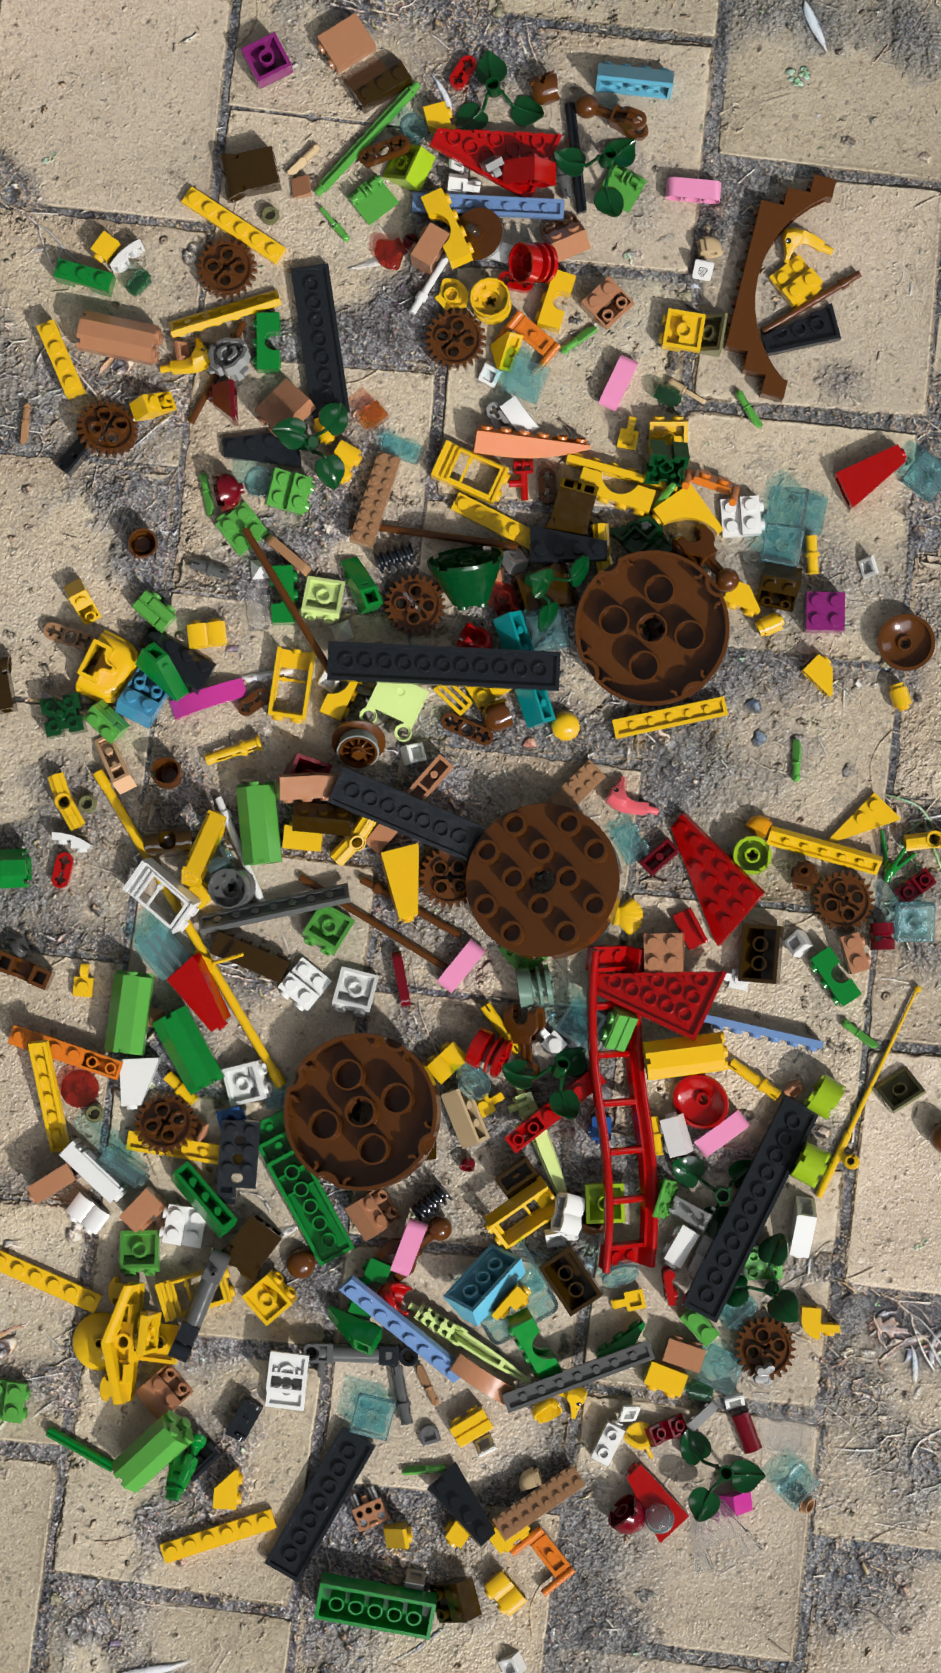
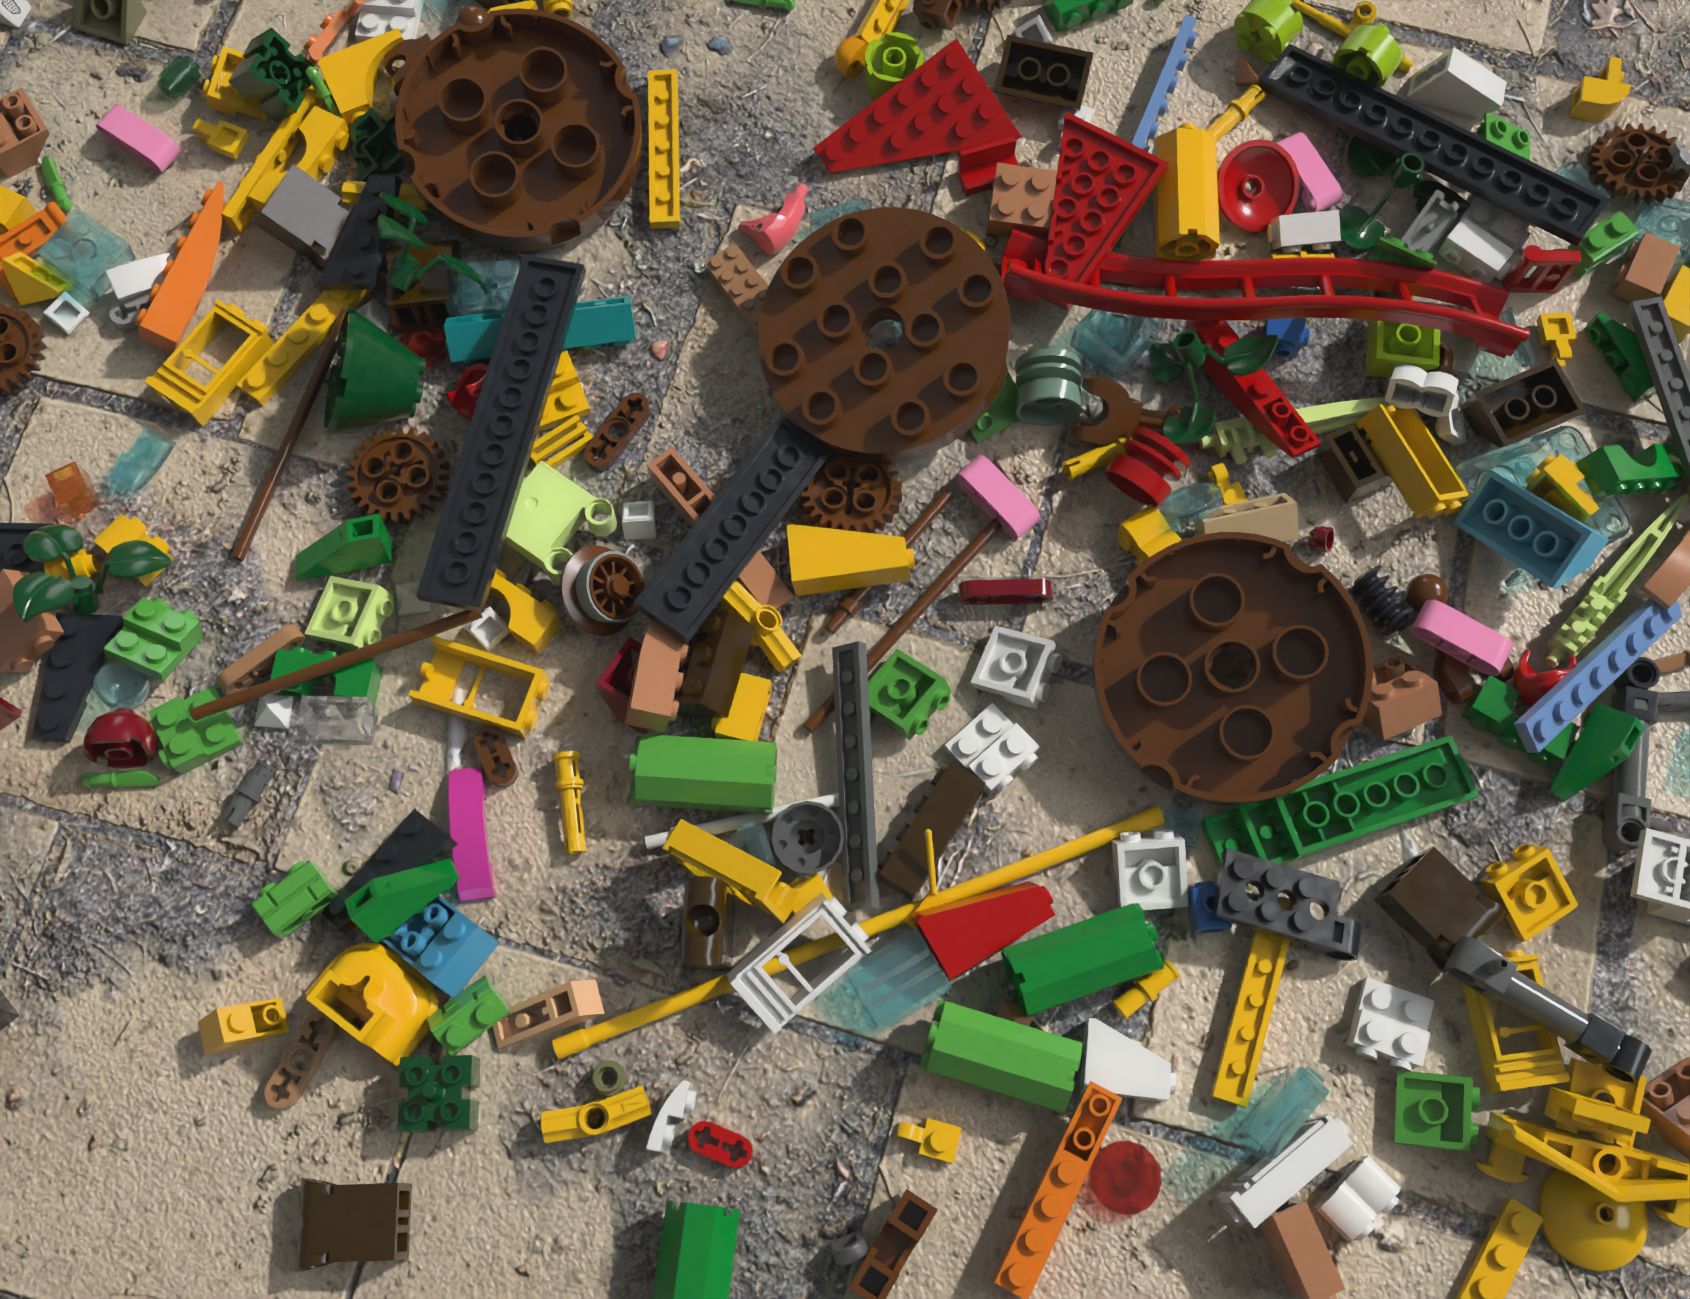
camera: 80 degrees left, 15 degrees down
yellow plate [28,1040,70,1153] -> none
olive plate [85,1103,105,1123] -> none
nougat brick [119,1185,167,1233] -> none
reddish brown helmet [127,528,158,560] -> none
reddish brown gear [134,1093,197,1156] -> none
reddish brown helmet [151,757,184,789] -> none
green brick [171,1161,238,1238] -> none
yellow brick [186,618,228,649] -> none
nougat slope [190,1117,209,1142] -> none
reddish brown hair [286,1247,316,1279] -> none
medium nougat piece [349,451,401,549] -> none
black piece [373,540,415,574] -> none
reddish brown helmet [479,698,513,732] -> none
red arm [509,459,533,501] -> none
reddish brown beam [538,467,556,505] -> none
white plate [540,1028,567,1057] -> none
yellow hair [550,711,580,741] -> none
bright green brick [599,1006,639,1052] -> none
dark red brick [639,837,681,877] -> none
yellow plate [658,308,706,353] -> none
tan piece [668,378,706,404] -> none
dark green plant [726,1233,799,1323] -> none

